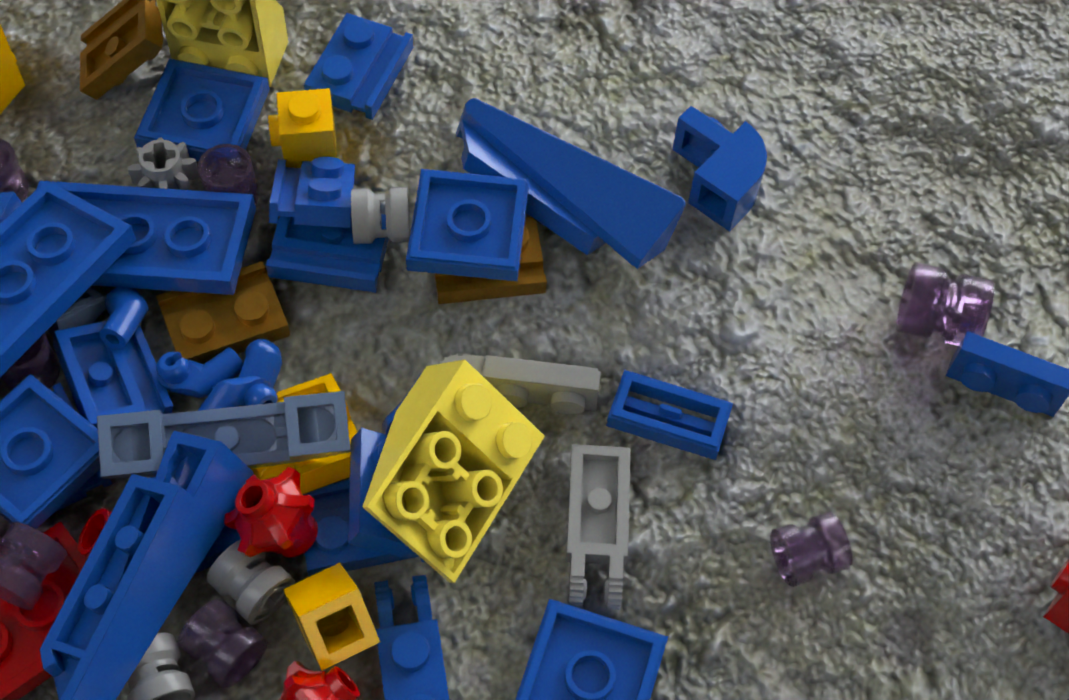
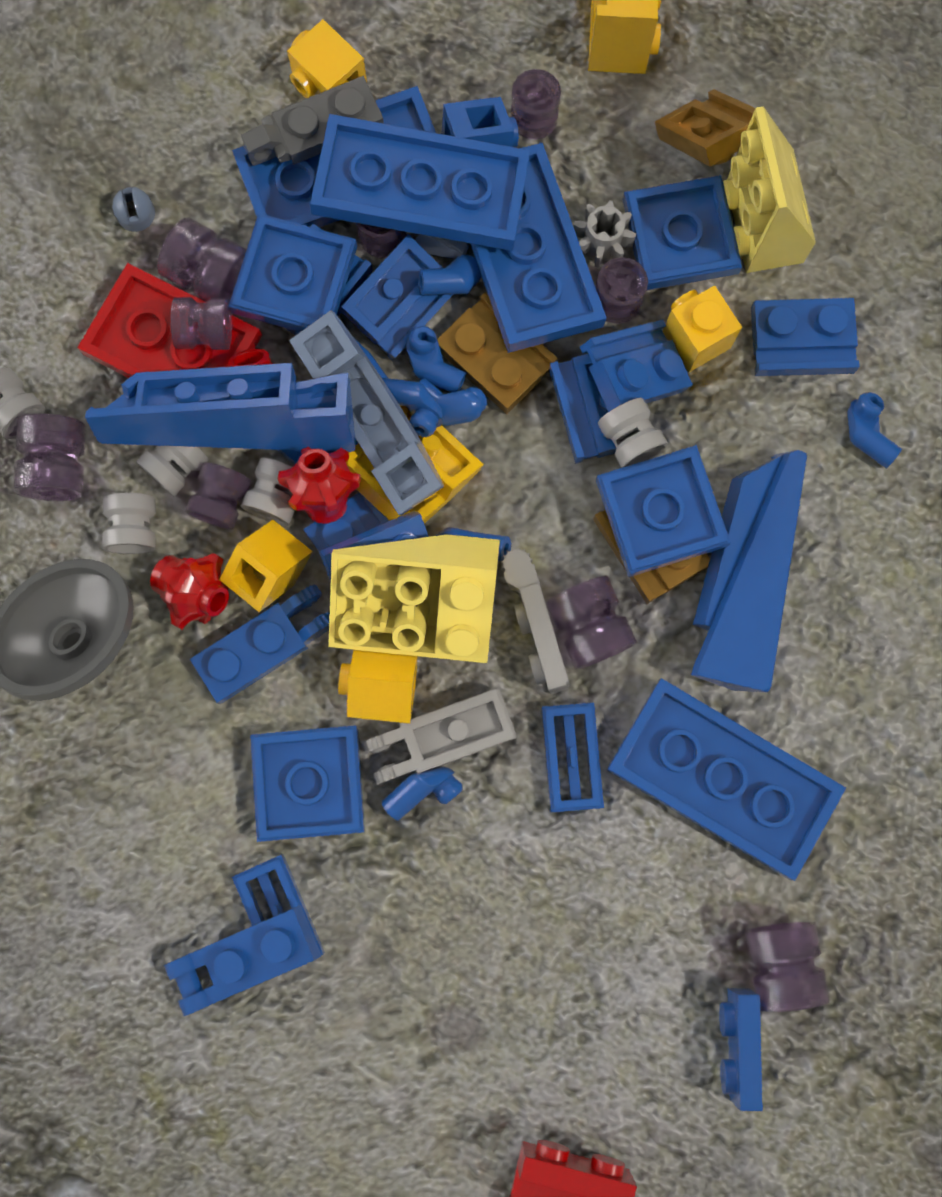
camera: 70 degrees right, 20 degrees up
blue brick [672,106,767,232] -> none
clear purple wheel [770,512,852,587] -> none
none -> yellow brick [338,650,418,724]
none -> blue arm [382,766,463,821]
none -> clear purple wheel [546,575,638,670]
none -> blue plate [606,678,846,881]
none -> blue arm [847,392,902,469]

